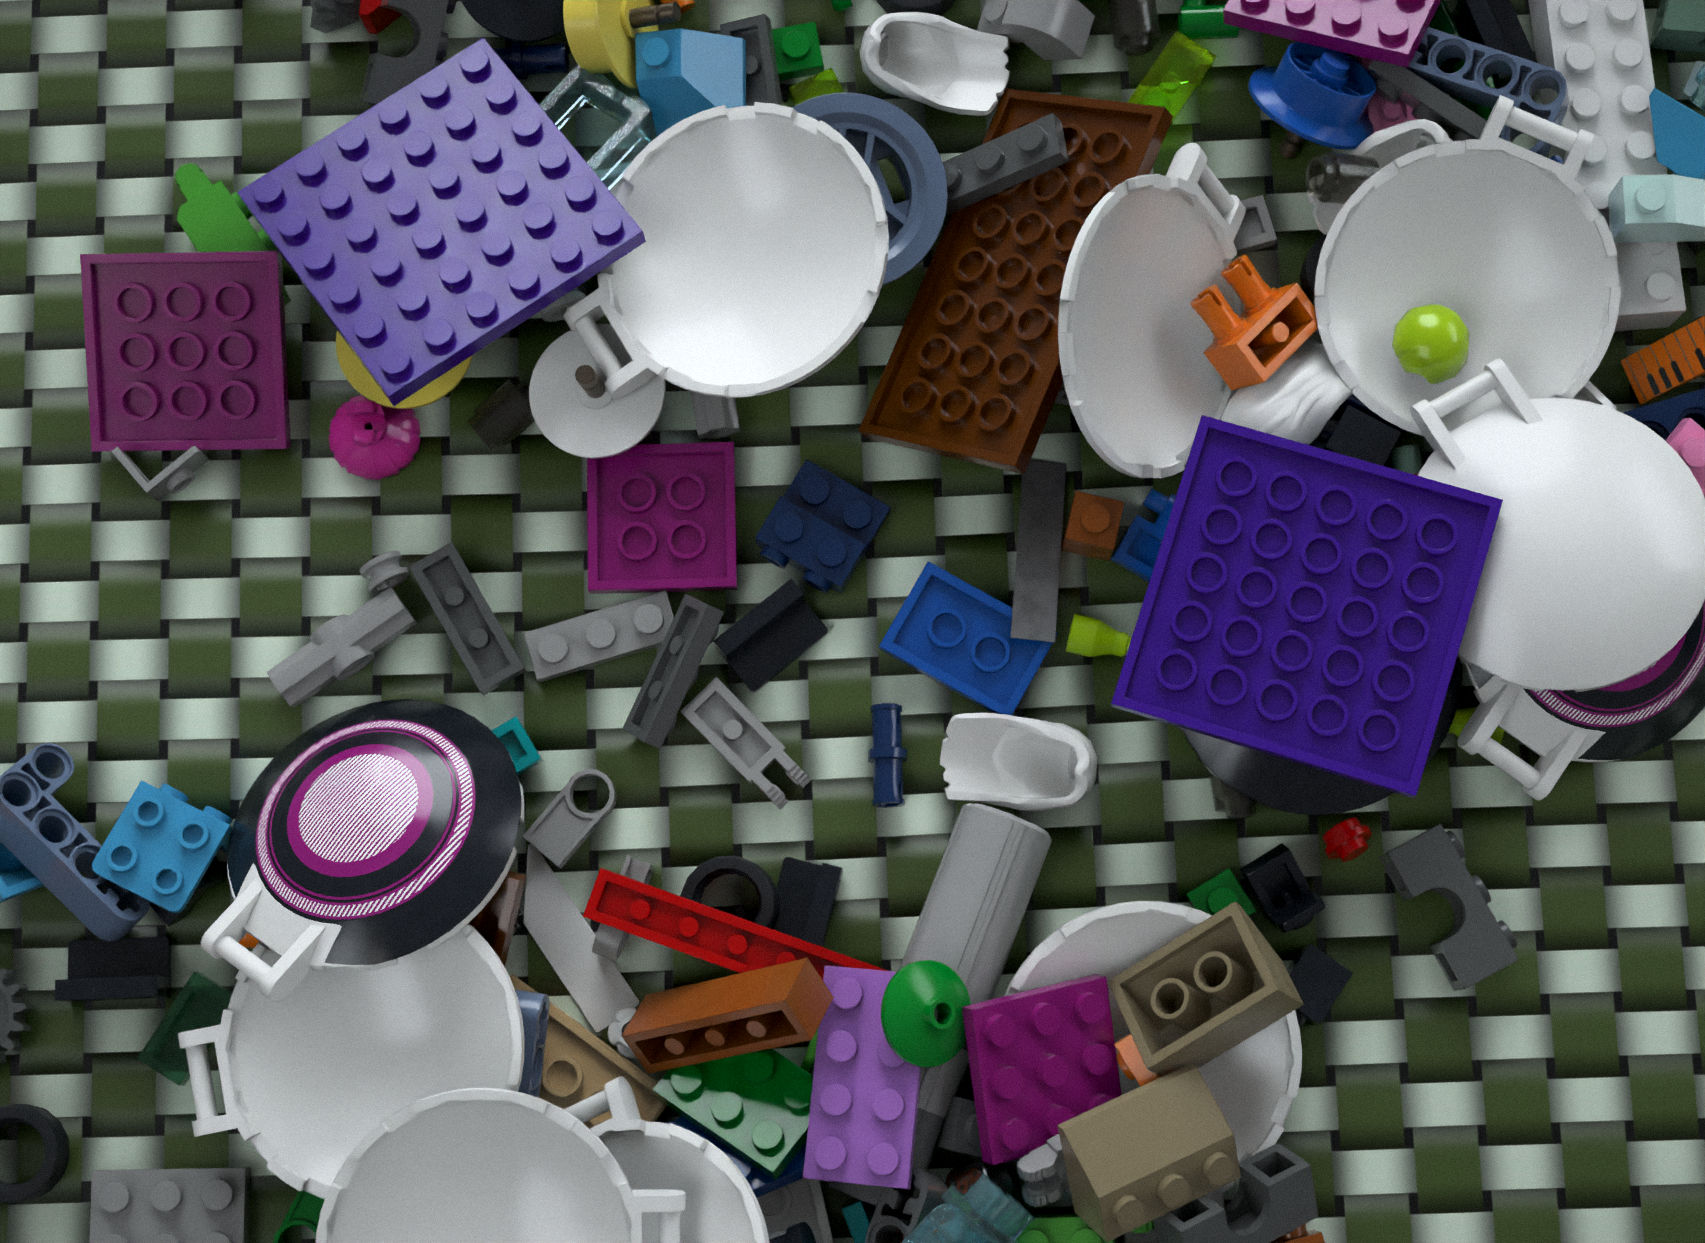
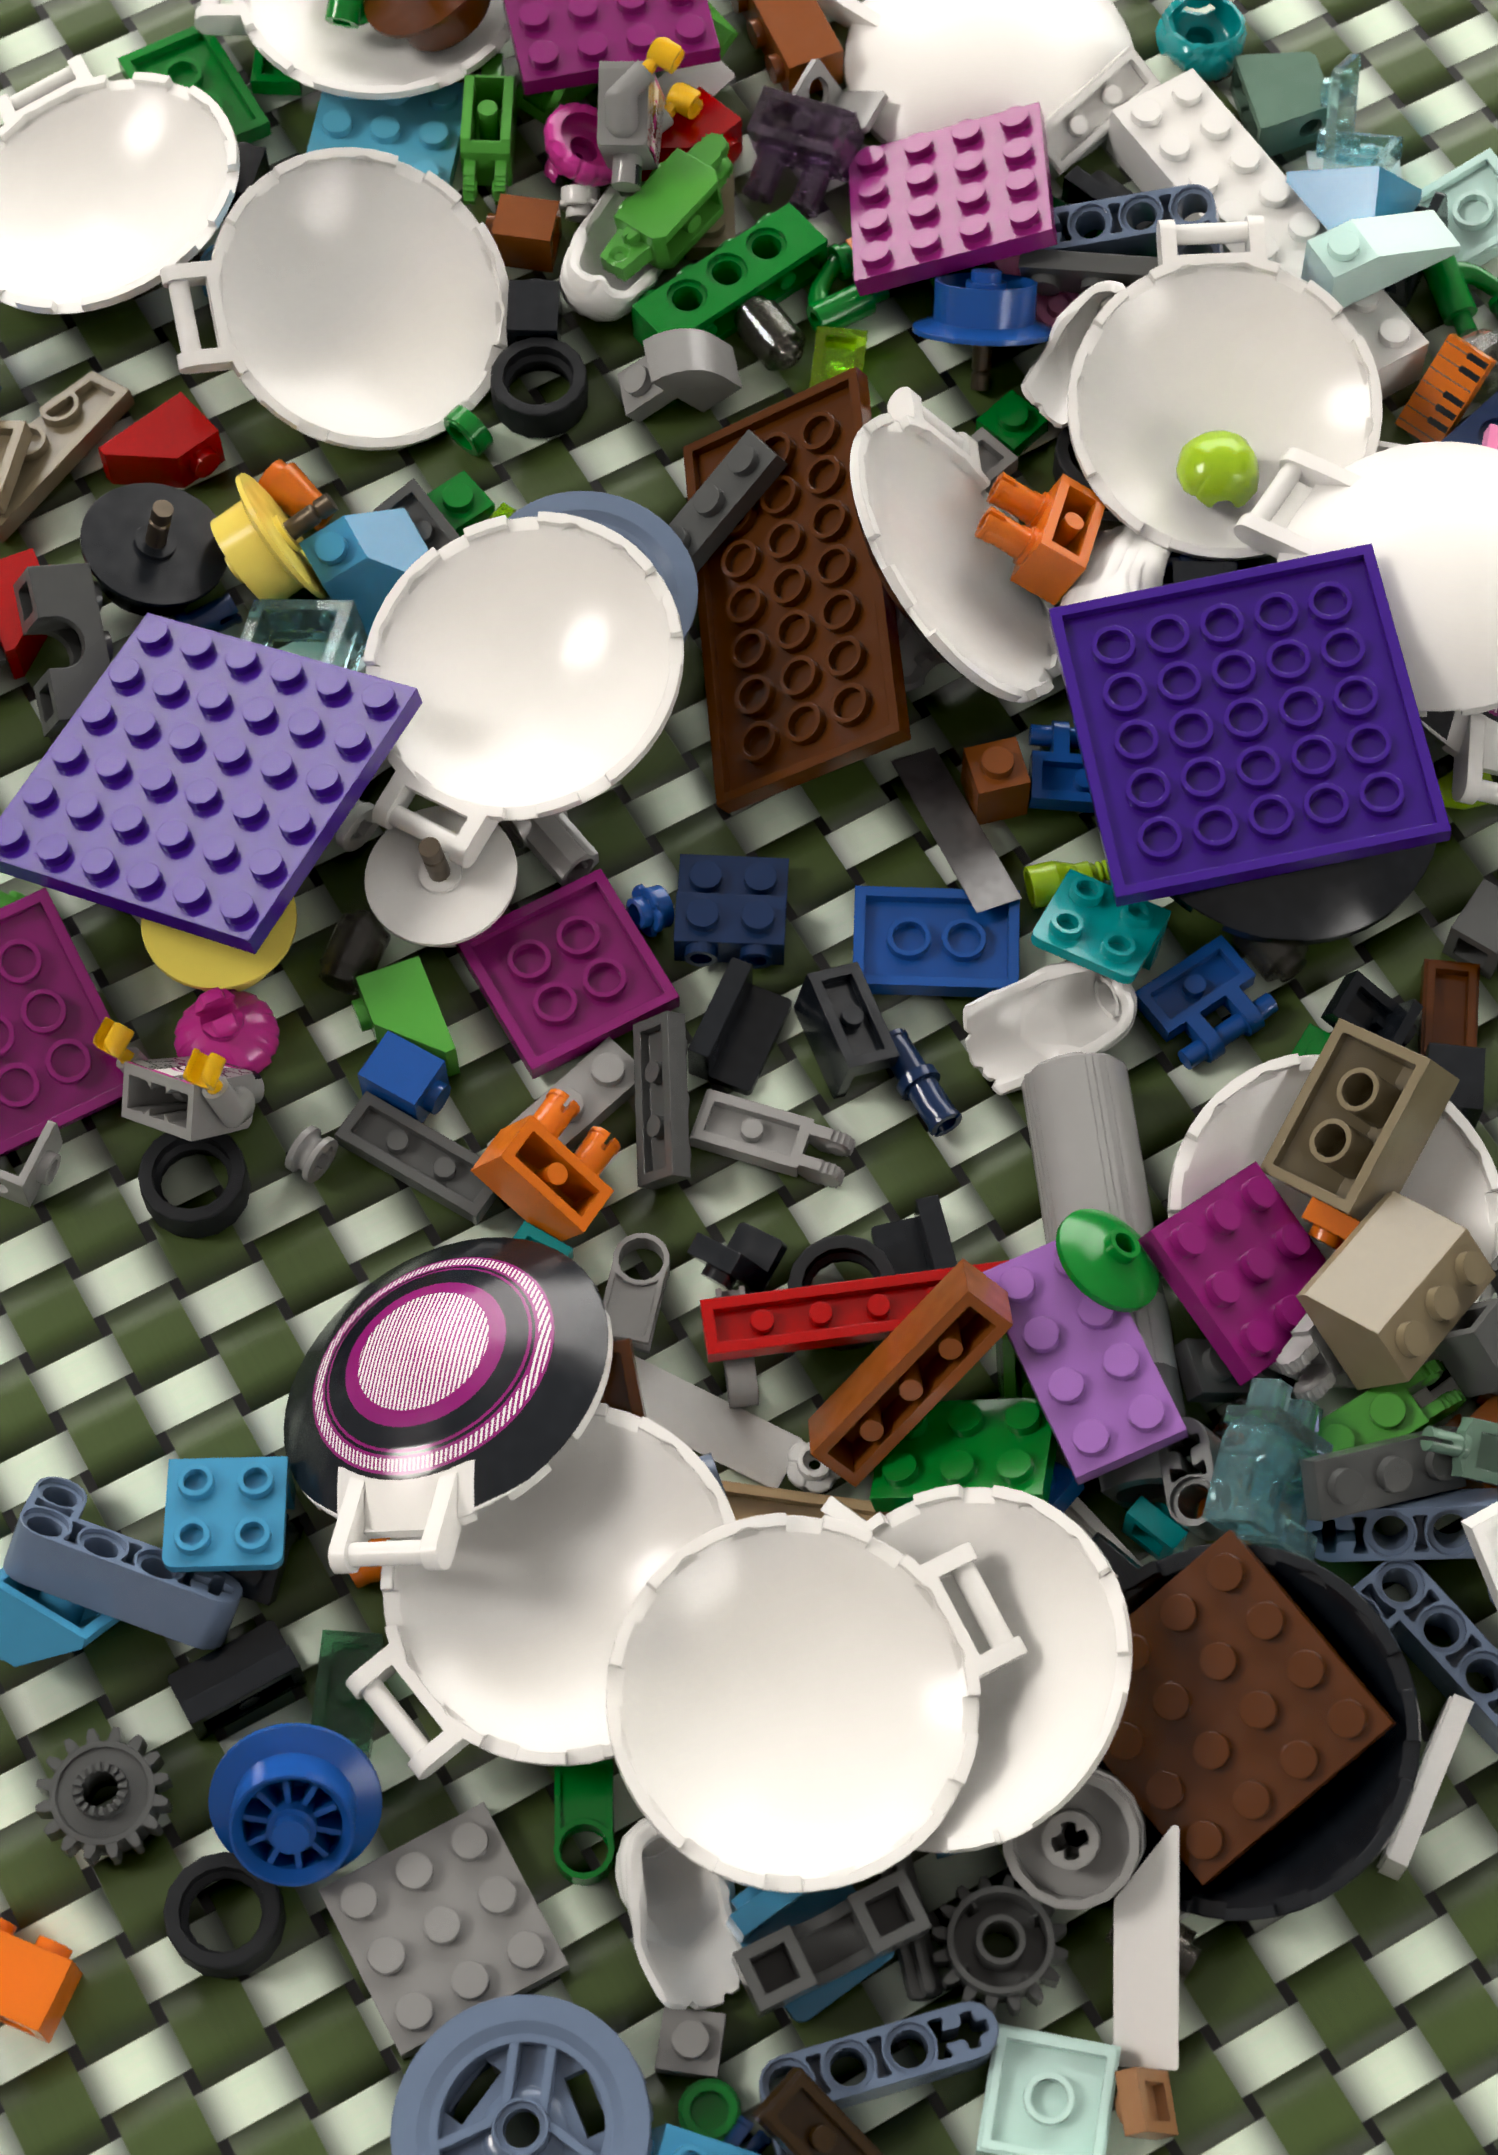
camera: 30 degrees left, 15 degrees down
light grey piece [267,587,417,708] -> none
white hair [860,12,1010,116] -> none
clear smoke brick [1305,152,1380,204] -> none
red plate [1322,817,1372,862] -> none
none -> light grey torso [93,1017,265,1142]
none -> black tyre [138,1133,251,1239]
none -> blue piece [208,1723,382,1887]
none -> bright green slope [351,955,460,1076]
none -> blue brick [357,1030,451,1123]
none -> orange brick [470,1088,621,1242]
none -> blue plate [626,884,674,937]
none -> black bracket [687,1222,787,1293]
none -> black panel [794,962,900,1099]
none -> green plate [975,389,1049,457]
none -> teal bracket [1031,869,1172,984]
none -> blue plate [1135,935,1279,1070]
none -> reddish brown tile [1418,958,1480,1056]

